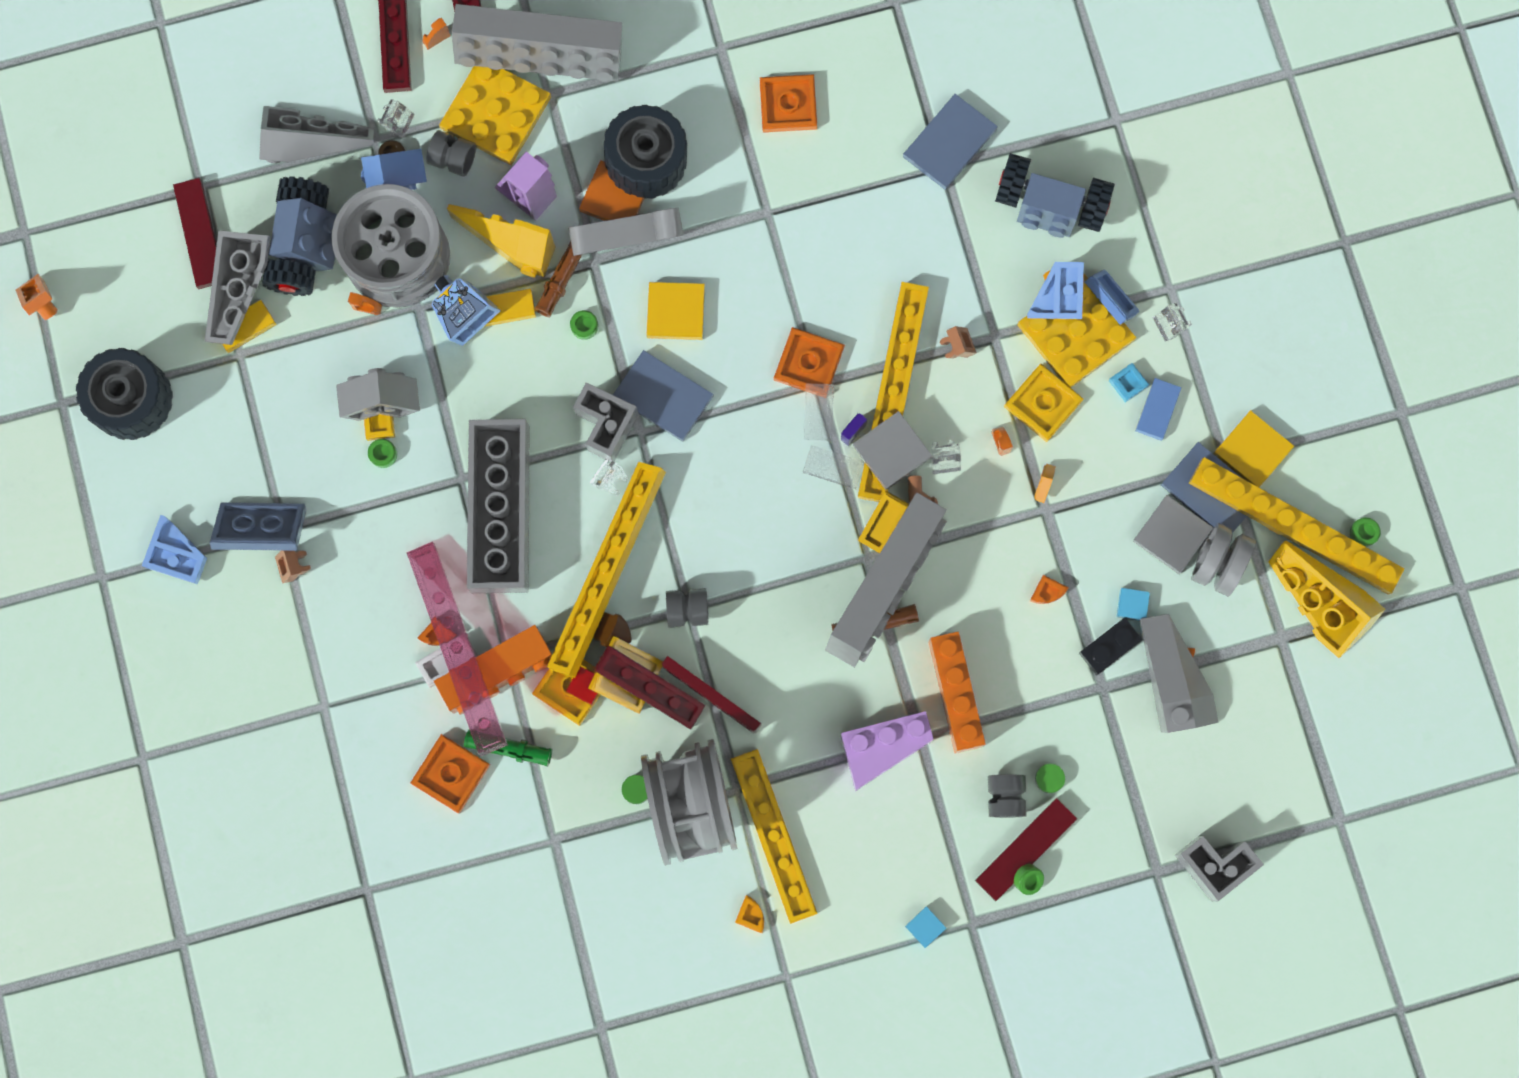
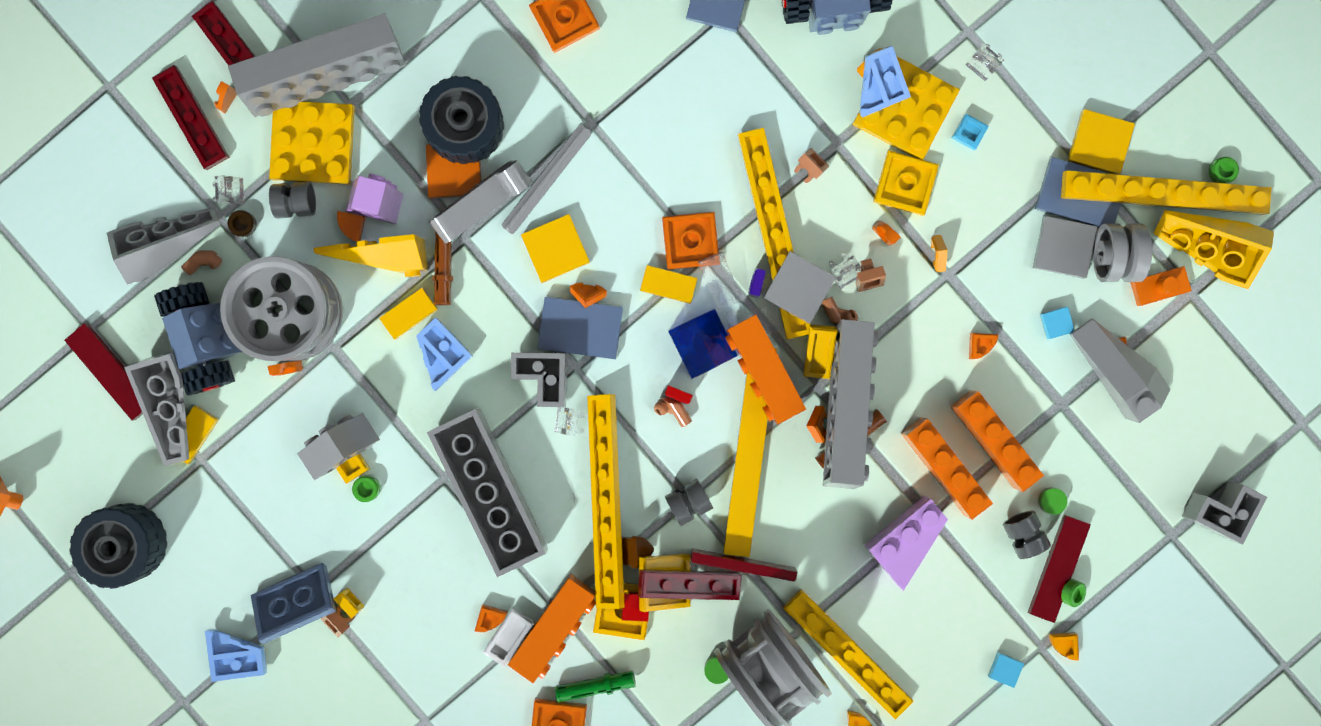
camera: 30 degrees left, 10 degrees up
medium blue brick [361,149,427,190] -> none
clear pink tile [406,542,508,756] -> none
torso [432,275,501,346] -> none
bright green tile [570,310,599,340] -> none
black plate [1079,617,1143,676] -> none
medium blue tile [1085,269,1140,325] -> none
medium blue tile [1135,378,1182,441] -> none
none -> nougat arm [181,250,222,276]
none -> yellow tile [334,588,364,619]
none -> orange tile [337,211,365,242]
none -> light blue wing [416,318,473,391]
none -> light grey axle [501,124,592,234]
none -> orange tile [570,283,607,308]
none -> yellow tile [640,265,697,304]
none -> nougat arm [654,397,692,427]
none -> red tile [665,385,693,405]
none -> clear blue slope [668,309,738,379]
none -> yellow tile [723,348,777,557]
none -> orange brick [725,315,807,424]
none -> orange tile [806,406,827,443]
none -> nougat tile [856,258,886,292]
none -> orange brick [950,390,1044,492]
none -> light orange tile [1049,632,1079,661]
none -> orange tile [1130,266,1192,306]

